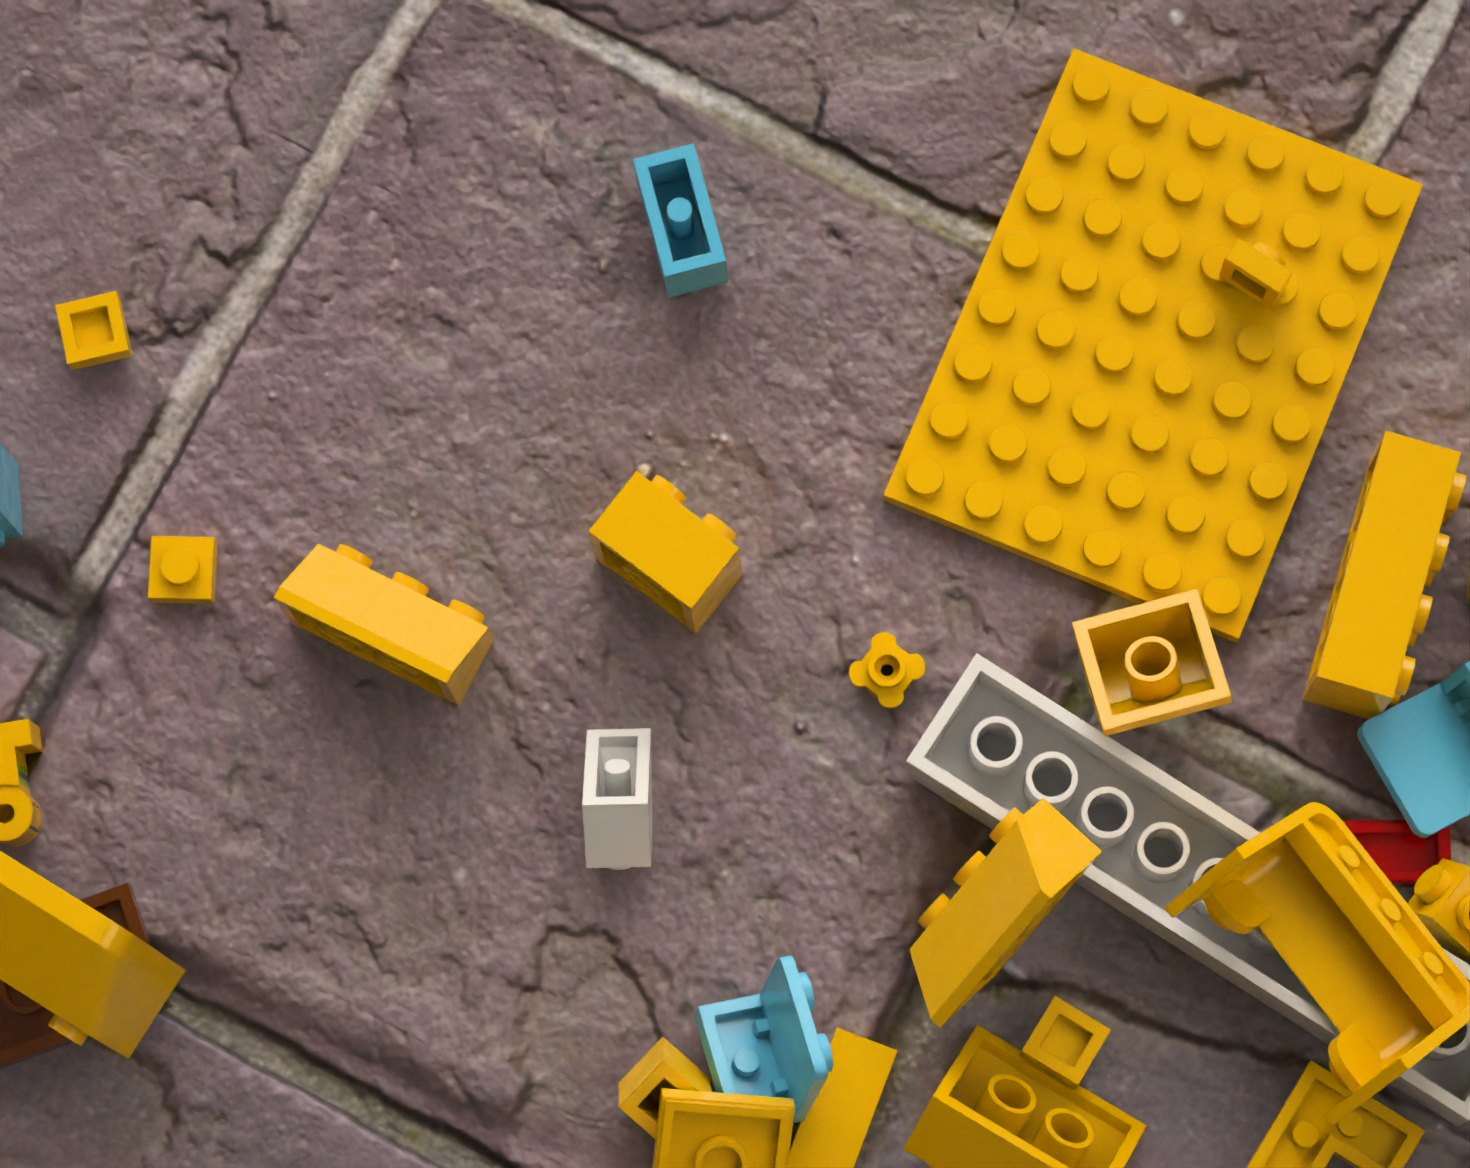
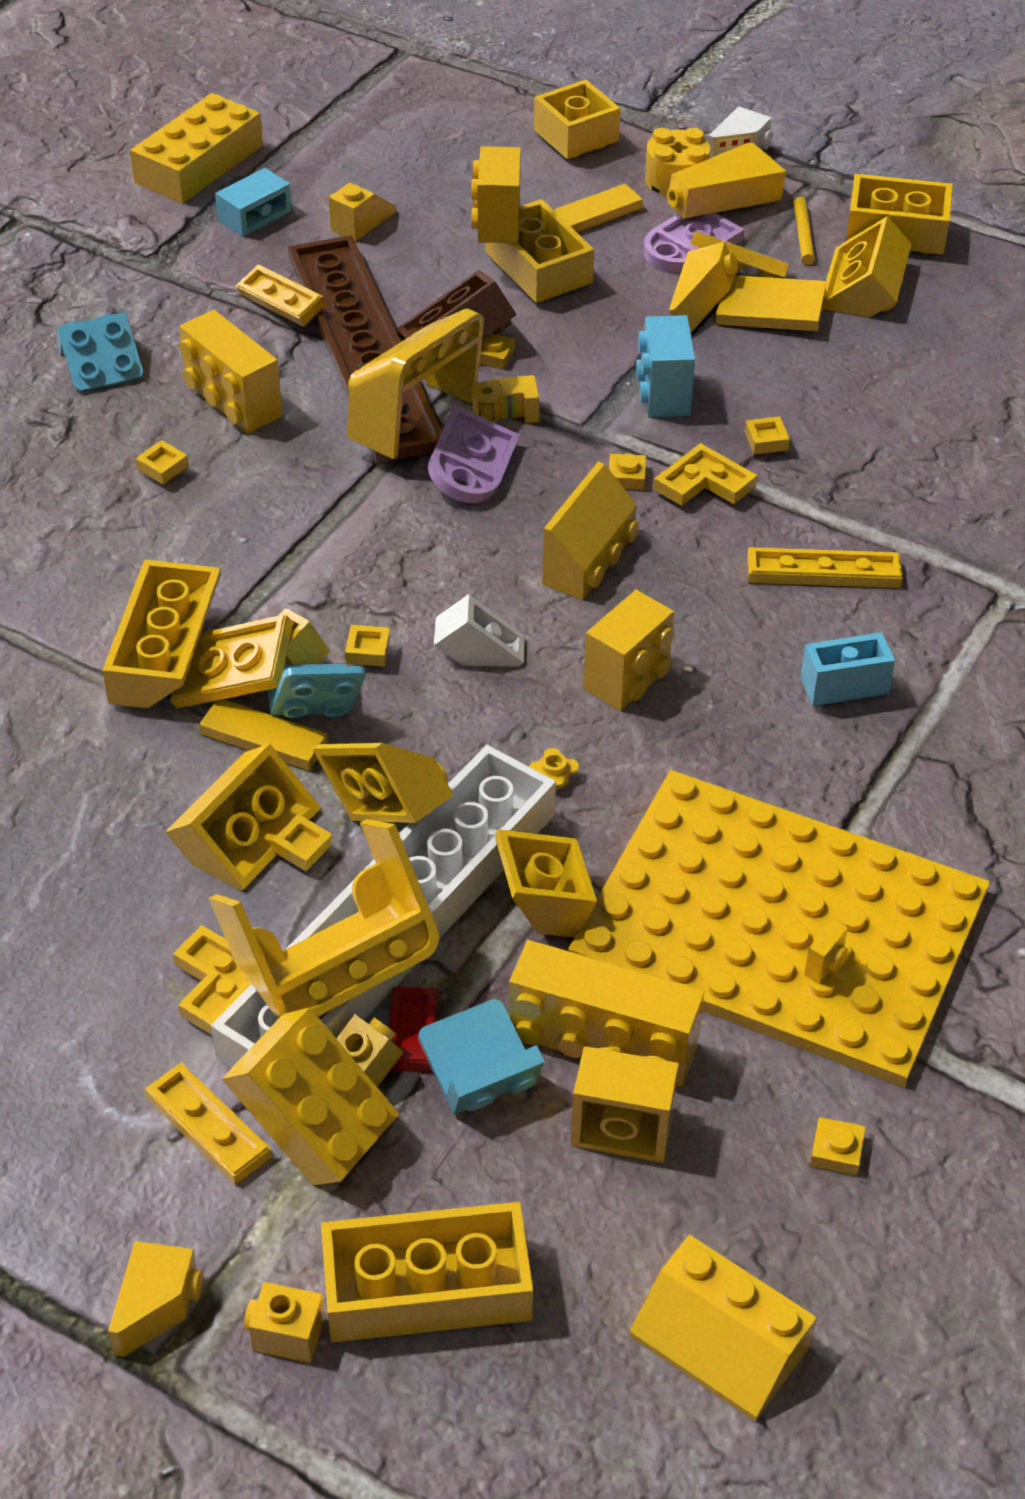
camera: 85 degrees right, 30 degrees down
none -> yellow plate [345,625,390,667]
none -> lavender tile [428,404,520,503]
none -> yellow plate [653,443,758,506]
none -> yellow tile [747,547,902,588]

